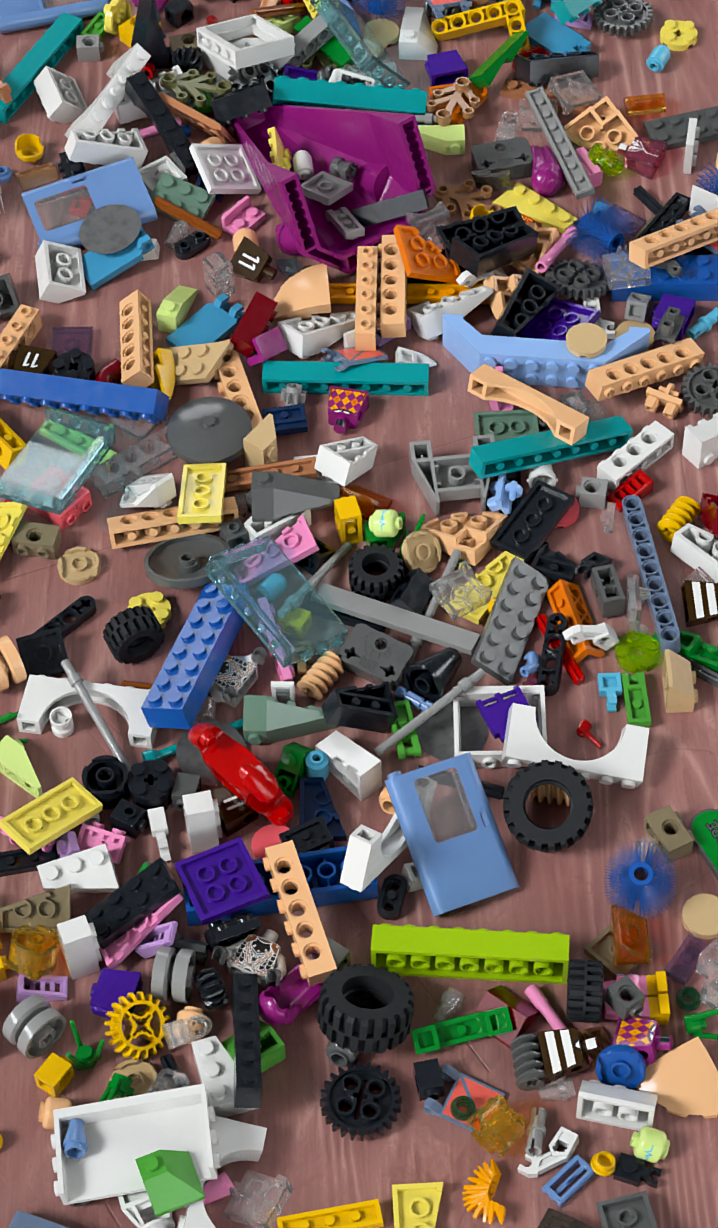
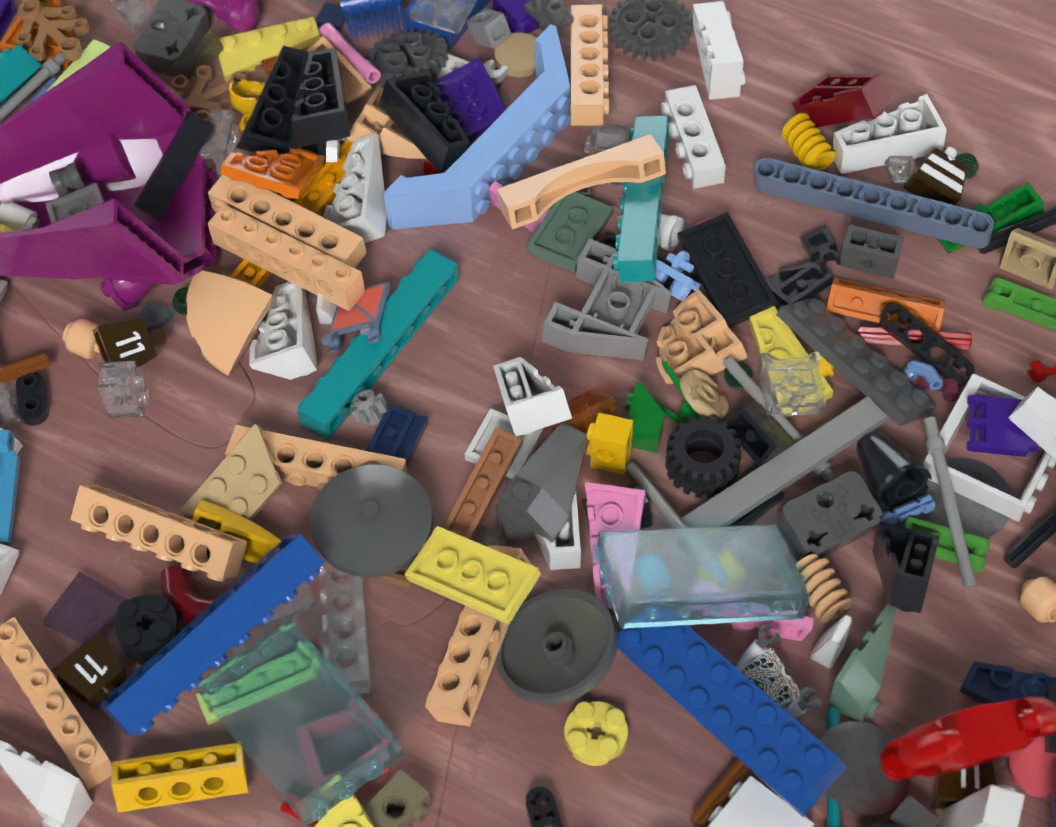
camera: 60 degrees left, 5 degrees up
tan tile [57,547,101,585] -> none
black tyre [103,606,165,664] -> none
white wedge [120,473,177,509] -> none
yellowish green slope [156,285,198,333] -> none
dark azure tile [166,293,244,347] -> none
dark grey brick [219,518,249,556] -> none
bright pink bracket [221,195,266,236] -> none
dark red wedge [230,291,278,358] -> none
tan slope [243,413,278,467] -> none
magenta panel [247,326,288,366] -> none
green slope [275,742,314,797] -> none
medium azure brick [305,750,329,781] -> none
white wedge [315,730,382,802] -> none
light grey plate [325,207,365,240] -> none
magenta torso [328,386,369,434] -> none
yellowish green head [369,509,403,538] -> none
white plate [395,346,437,368] -> none
white piece [562,622,619,651] -> none
tan tile [566,323,607,358] -> none
light grey brick [576,477,608,510] -> none
medium azure plate [597,672,622,712] -> none
clear plate [601,502,616,533] -> none
red slope [606,469,654,513] -> none
clear neon green plate [614,630,660,674] -> none
clear piece [625,574,650,637] -> none
light nougat hips [645,383,684,420] -> none

